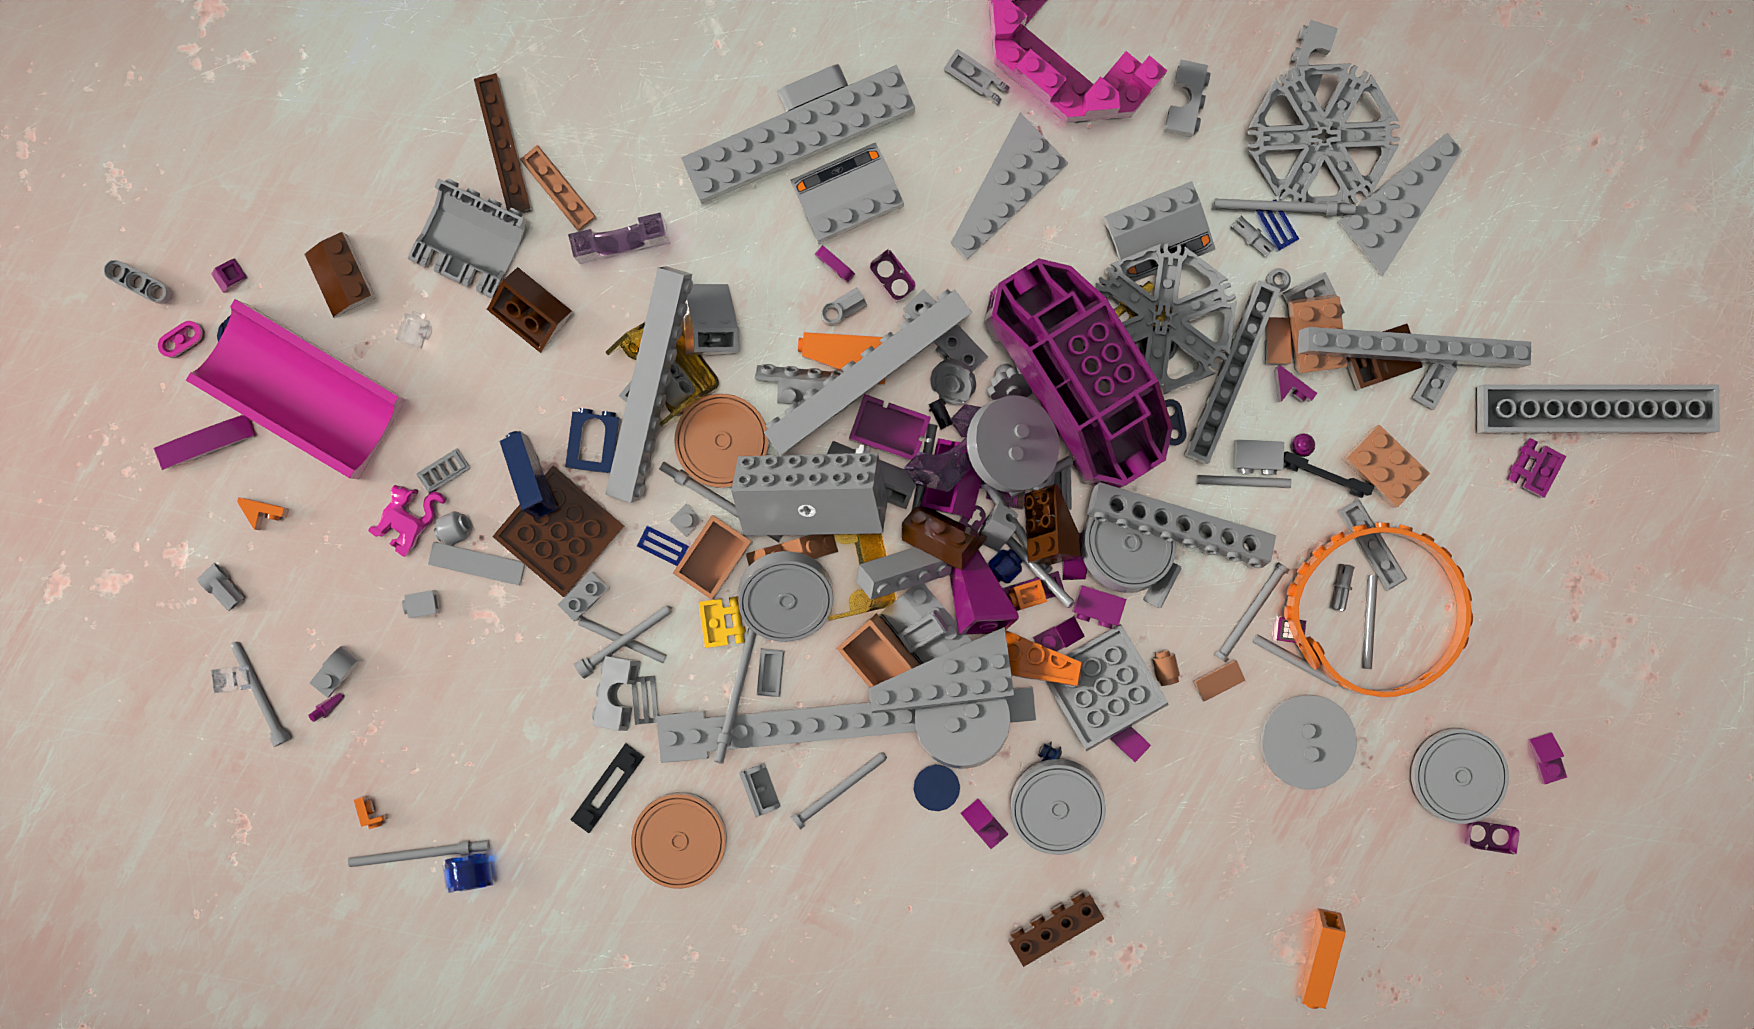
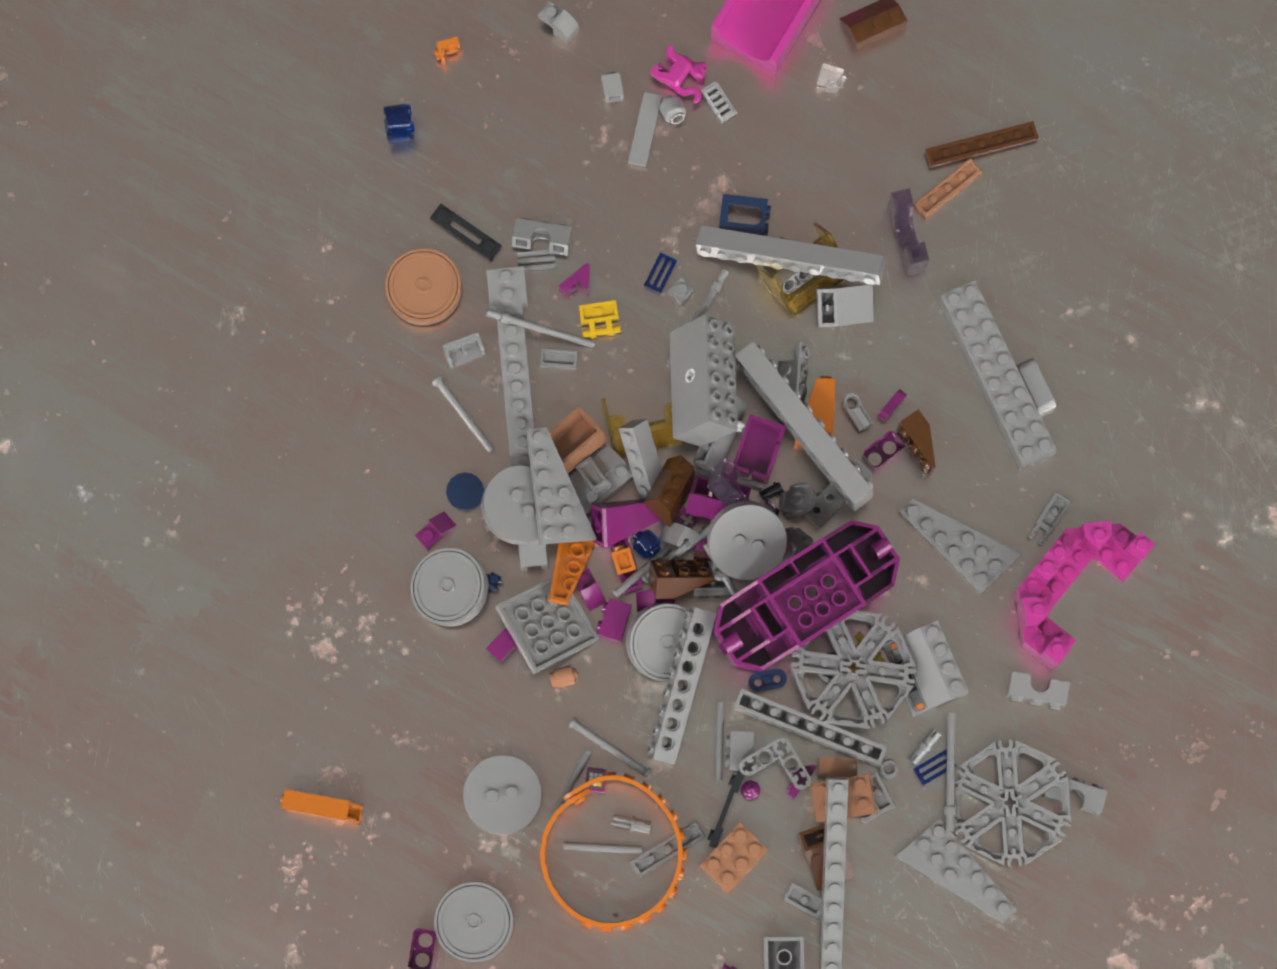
camera: 85 degrees right, 10 degrees down
magenta bar [309,693,343,722] -> none
light grey bar [348,841,489,867] -> none
light grey hinge [408,178,527,298] -> none
reddish brown slope [486,267,572,353] -> none
reddish brown plate [492,465,625,597] -> none
dark blue slope [499,431,559,520] -> none
light grey brick [558,572,610,621] -> none
light grey piece [574,606,672,679] -> none
light grey bar [578,616,667,663] -> none
nougat piece [673,515,753,600] -> none
nougat brick [674,394,769,488] -> none
light grey brick [738,551,833,642] -> none
nougat arch [746,534,838,566] -> none
light grey piece [790,142,904,244] -> none
reddish brown brick [1008,891,1104,967] -> none
light grey slope [1143,563,1182,608] -> none
nougat slope [1193,660,1246,702] -> none
none -> magenta slope [558,262,590,296]
none -> light grey beam [739,738,811,790]
none -> reddish brown slope [896,409,936,476]

